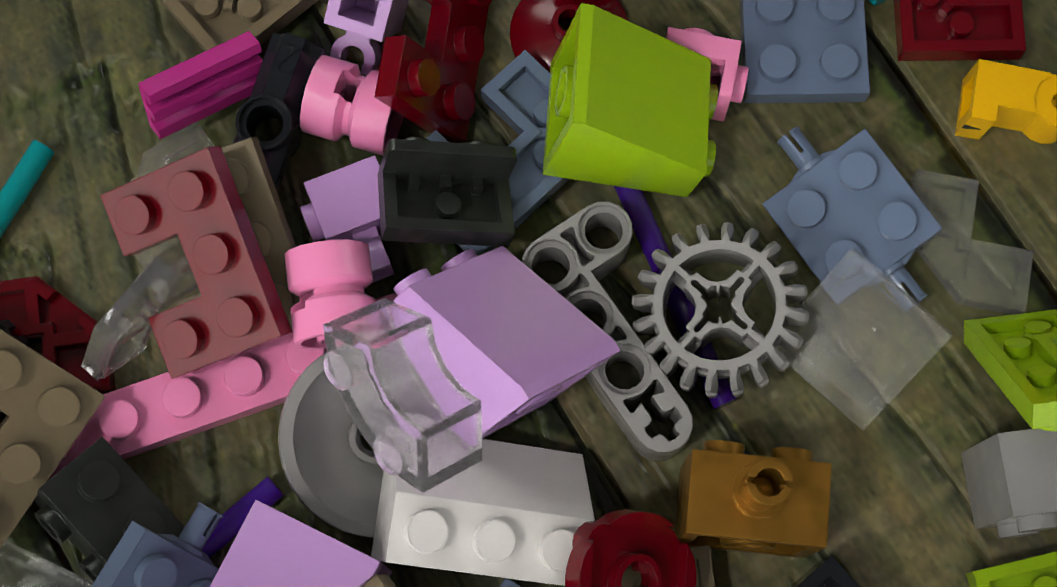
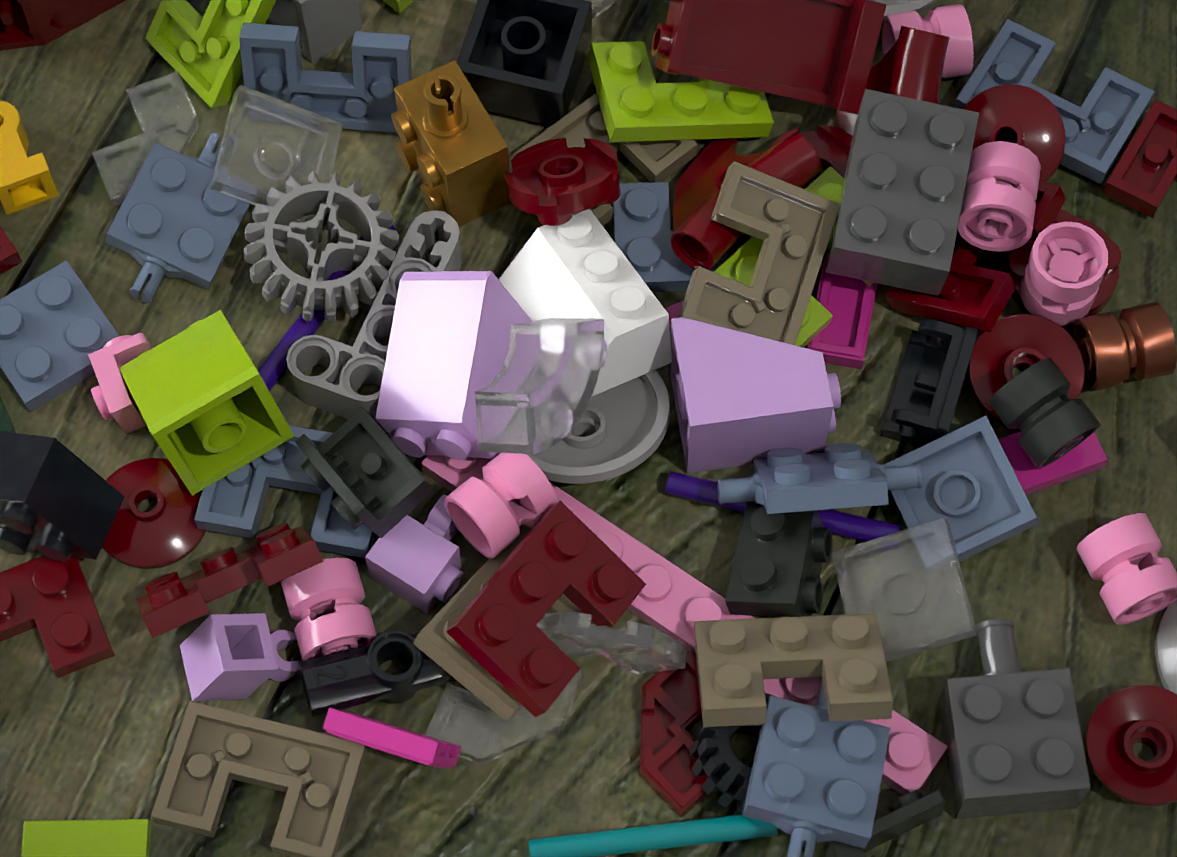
camera: 125 degrees left, 10 degrees down
none -> sand blue plate [239,23,412,133]

